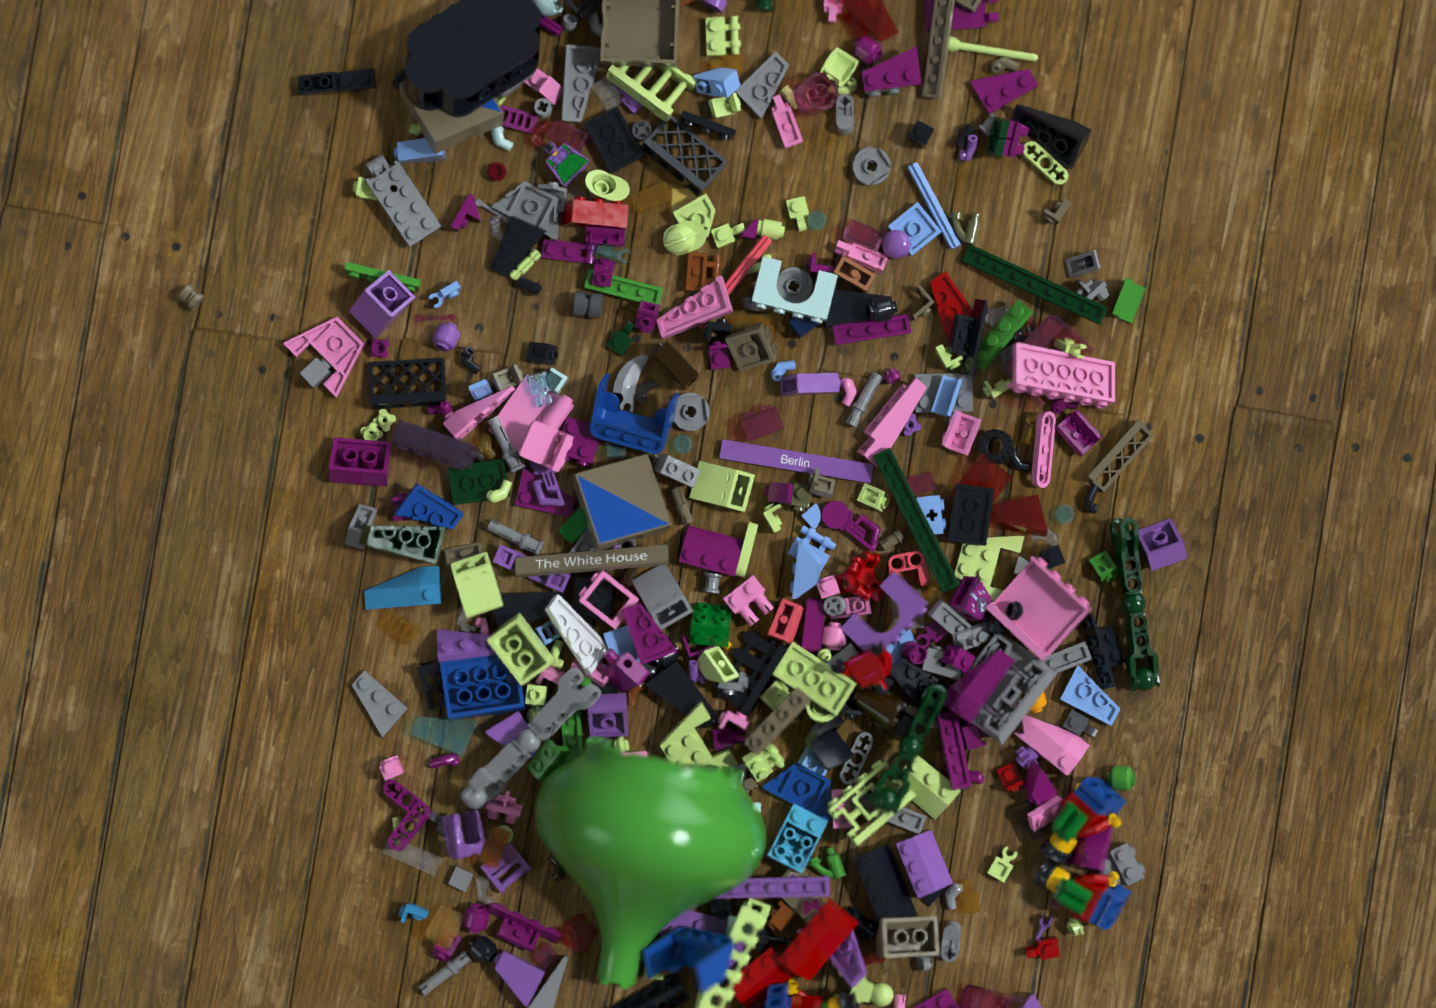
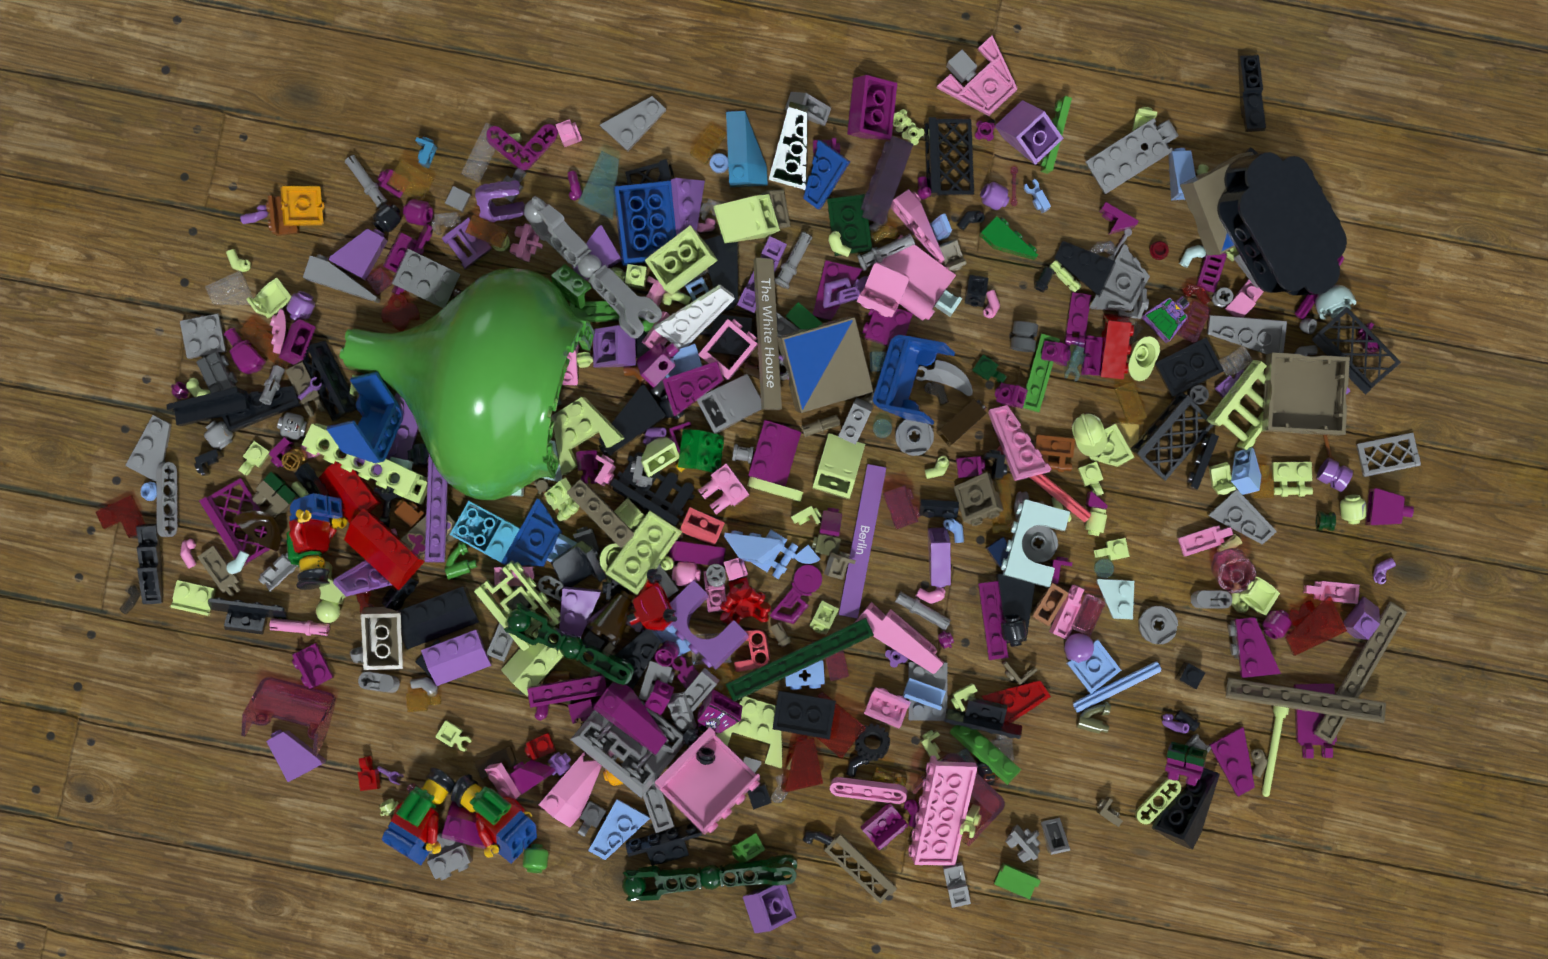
camera: 90 degrees right, 0 degrees up
clear light blue plate [527,372,552,407] -> none
dark green tile [962,244,1108,326] -> none
clear light blue plate [1055,505,1075,524] -> none
none -> light grey plate [391,249,460,308]
none -> medium lavender wing [558,586,602,642]
none -> dark grey bracket [573,527,600,552]
none -> light blue tile [710,153,728,173]
none -> black plate [919,499,959,519]
none -> yellowish green arm [925,456,949,479]
none -> light grey slope [943,862,971,908]
none -> green slope [979,216,1038,260]
none -> bright pink arm [983,290,1000,318]
none -> light aqua wing [1096,579,1134,619]

